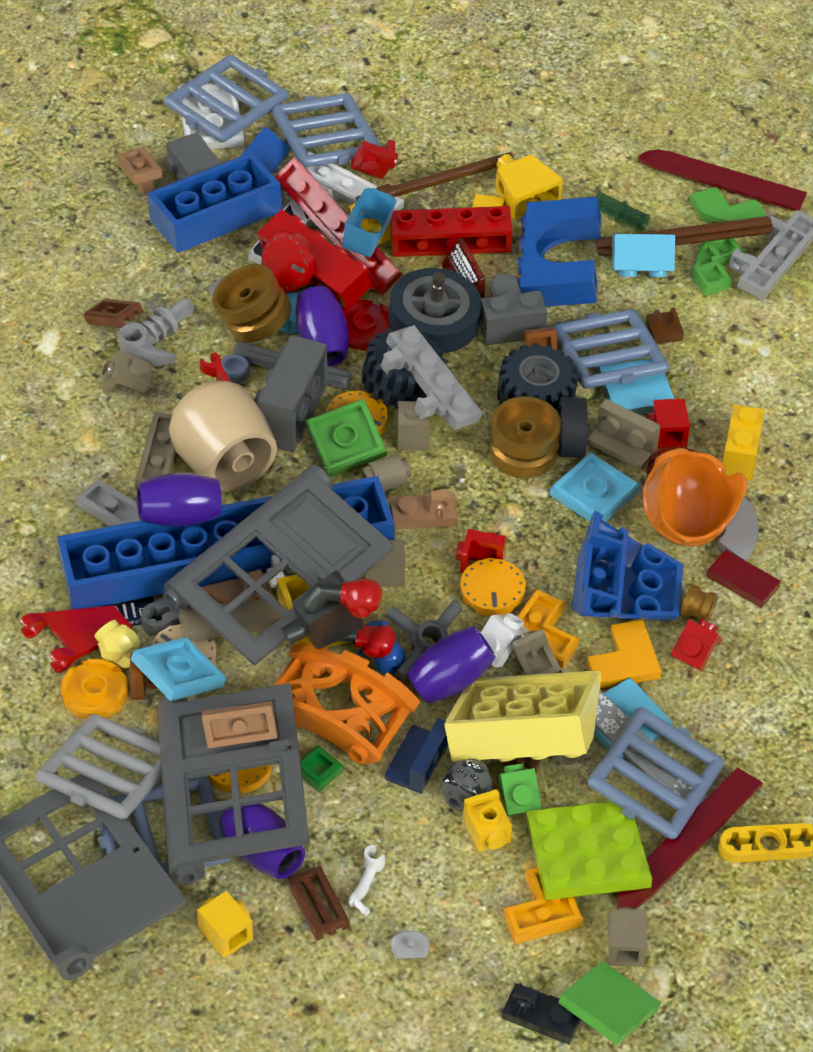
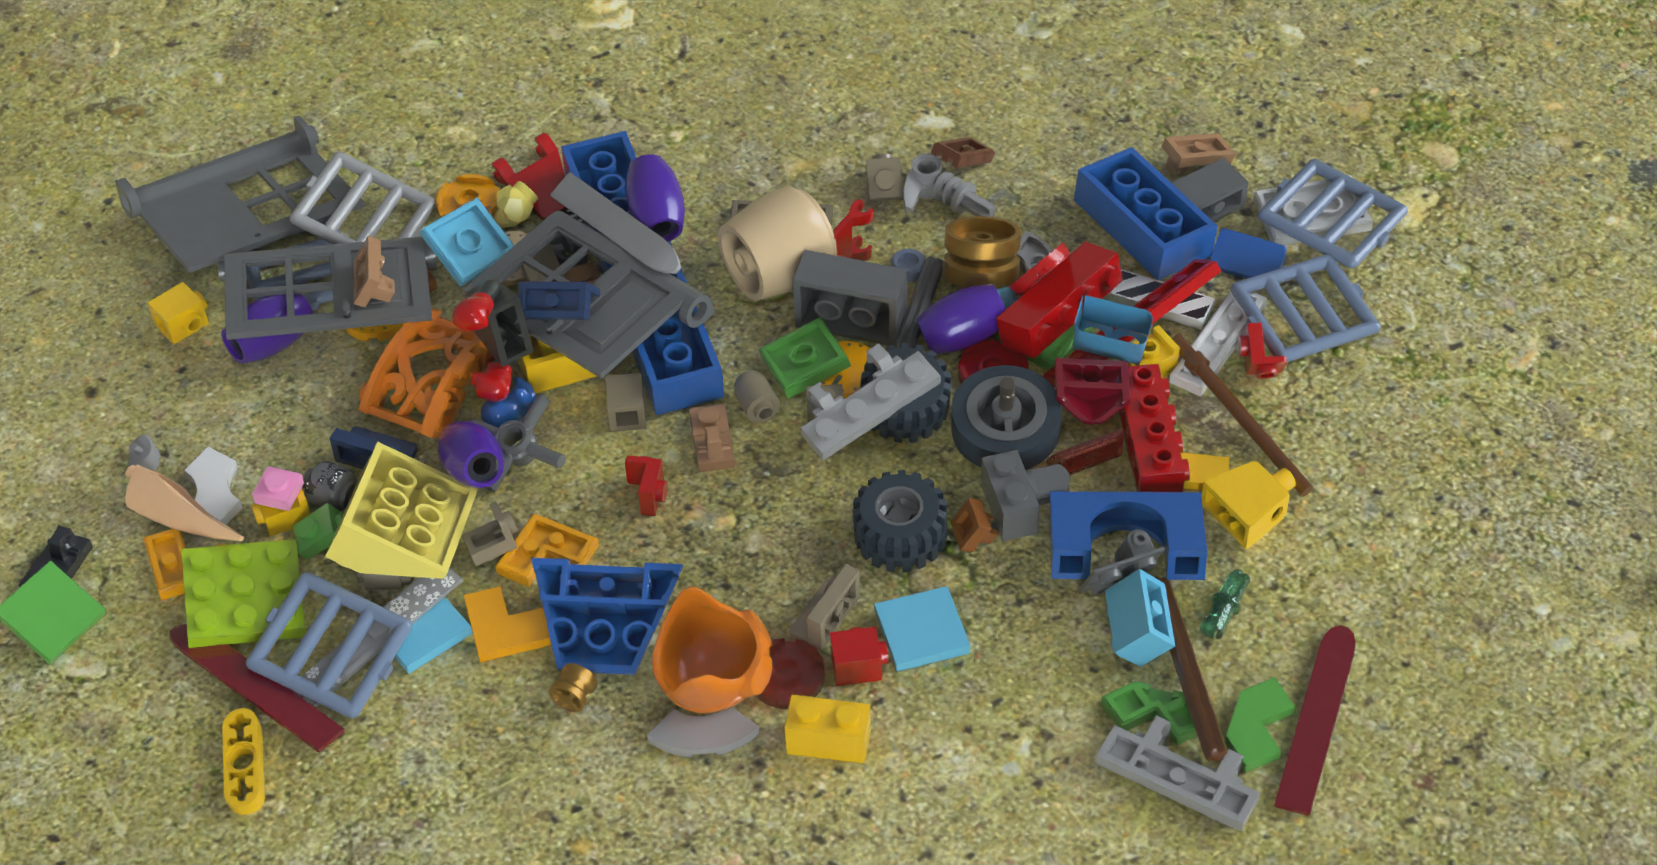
camera: 90 degrees right, 0 degrees up
light grey hinge [76,479,141,526] -> none
copper tile [288,866,350,941] -> none
green tile [300,745,343,792] -> none
white piece [349,844,385,916] -> none
light orange tile [460,558,526,616] -> none
white bracket [481,613,529,668] -> none
pearl gold wheel [489,396,561,478] -> none
medium azure tile [550,452,640,522] -> none
sand blue bar [552,309,670,389] -> none
black tyre [558,397,588,458] -> none
dark tan brick [607,907,647,967] -> none
reddish brown tile [646,307,684,344] -> none
red bracket [670,619,723,672] -> none
dark red tile [707,549,781,608] -> none
none -> light nougat piece [125,465,245,541]
none -> white tile [184,447,242,525]
none -> bright pink plate [252,466,304,511]
none -> dark blue panel [518,282,600,320]
none -> light grey piece [550,172,681,274]
none -> dark red slope [1054,358,1130,425]
none -> dark grey hinge [1078,529,1165,595]

